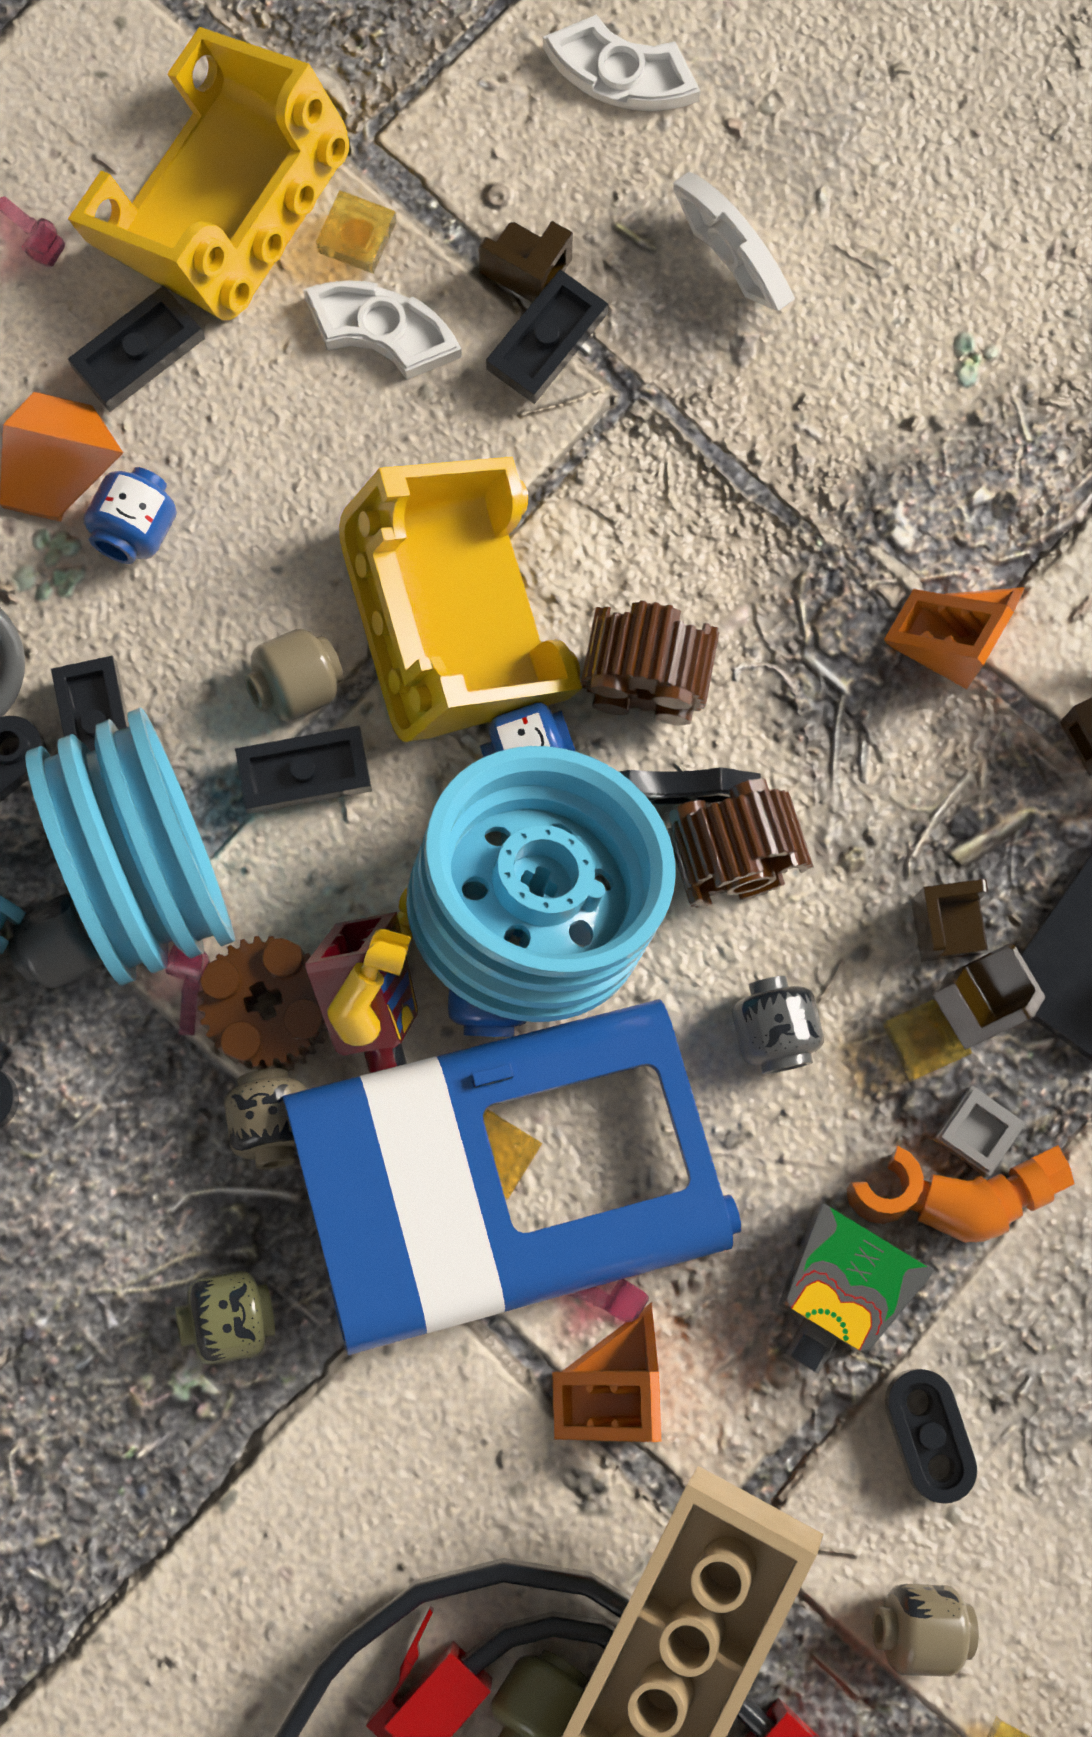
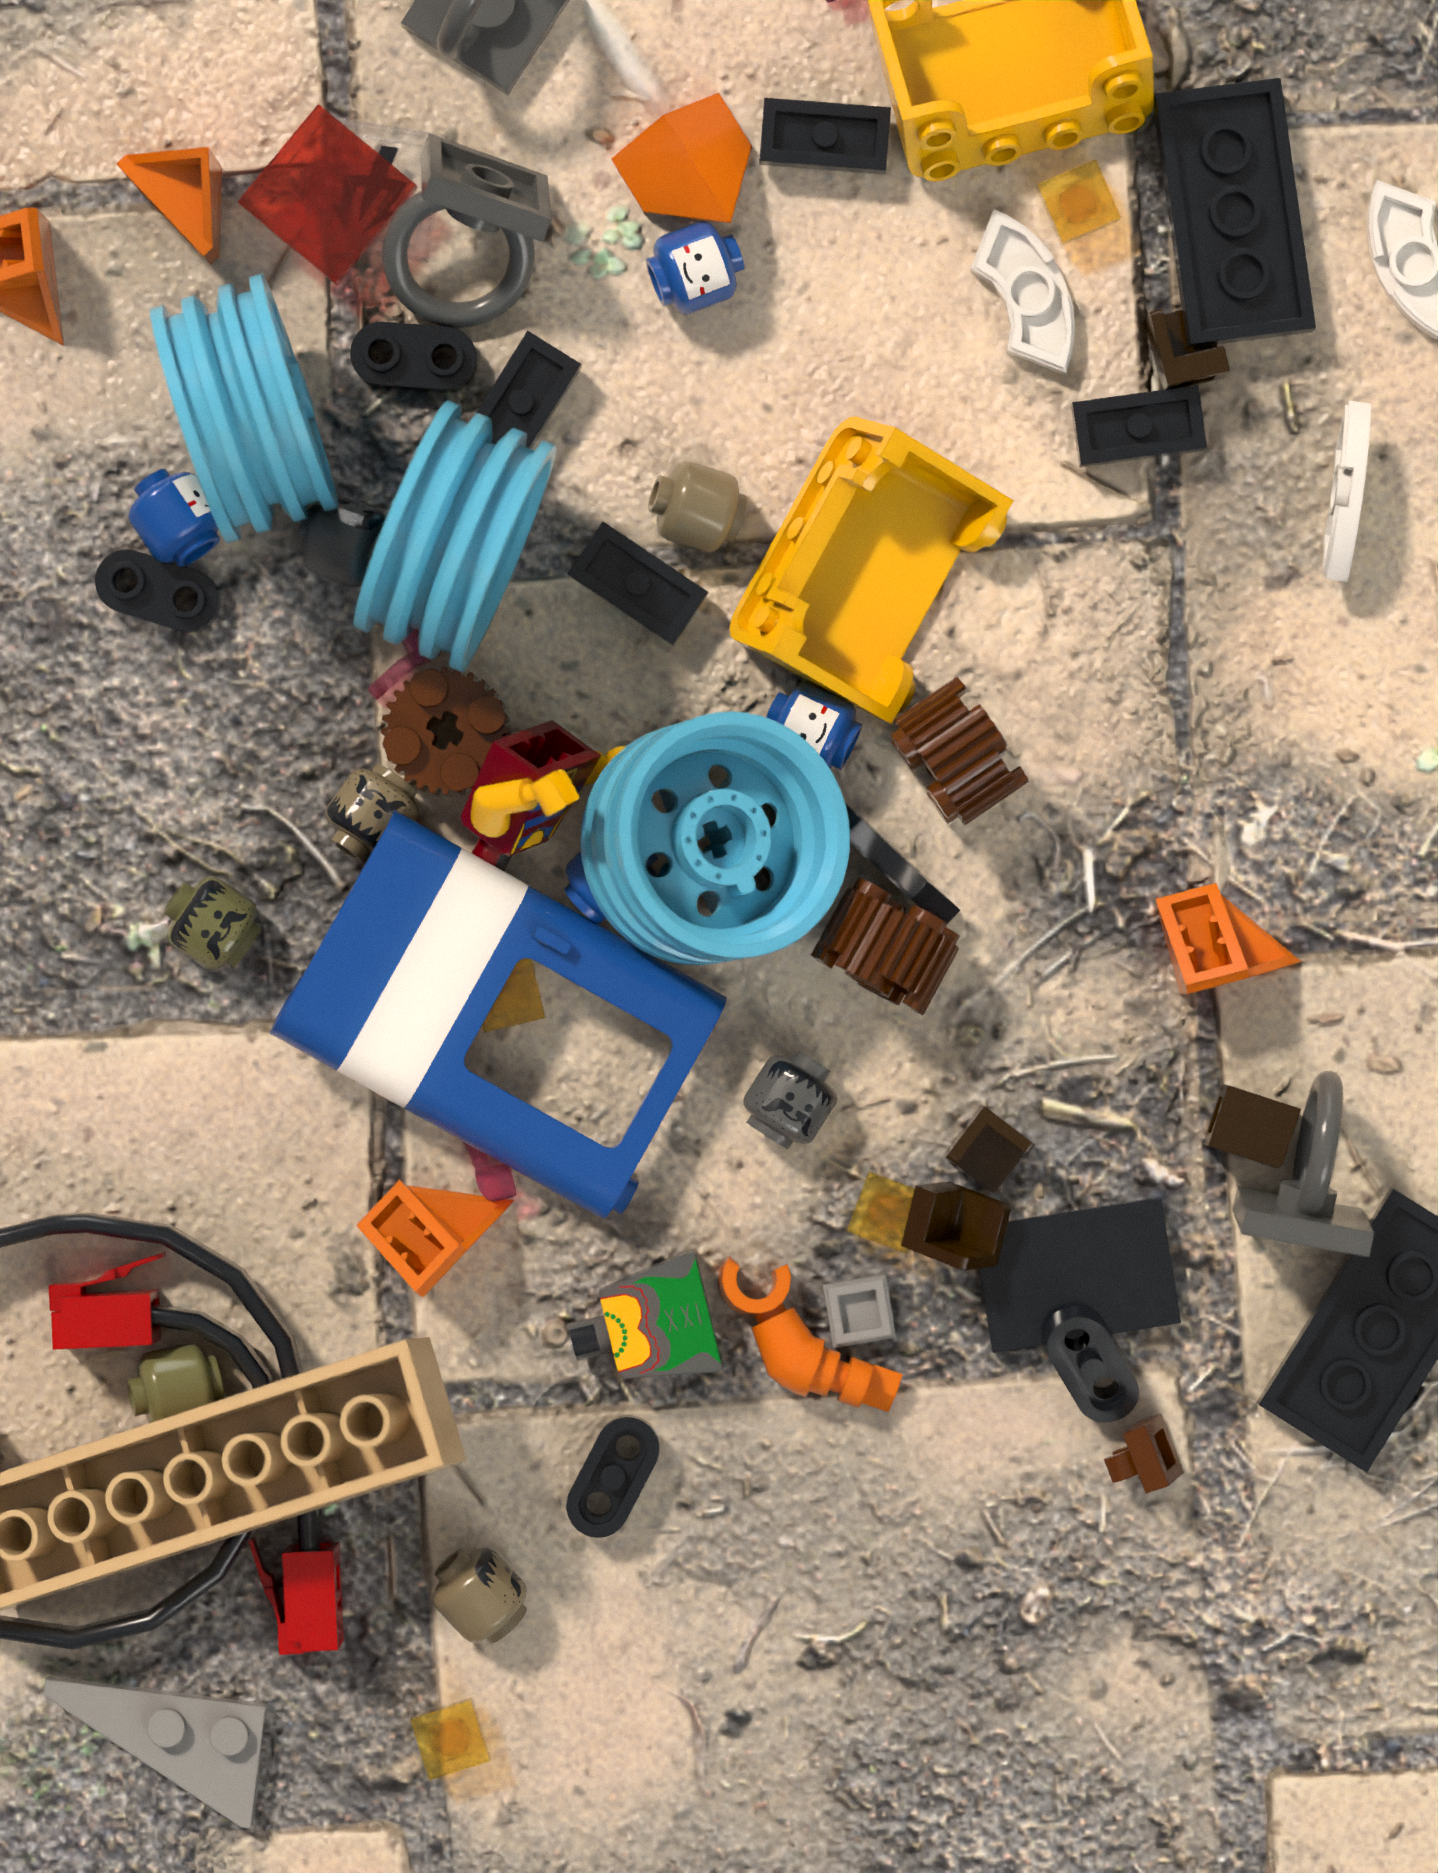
camera: 45 degrees right, 10 degrees up
none -> black plate [1153,78,1316,348]

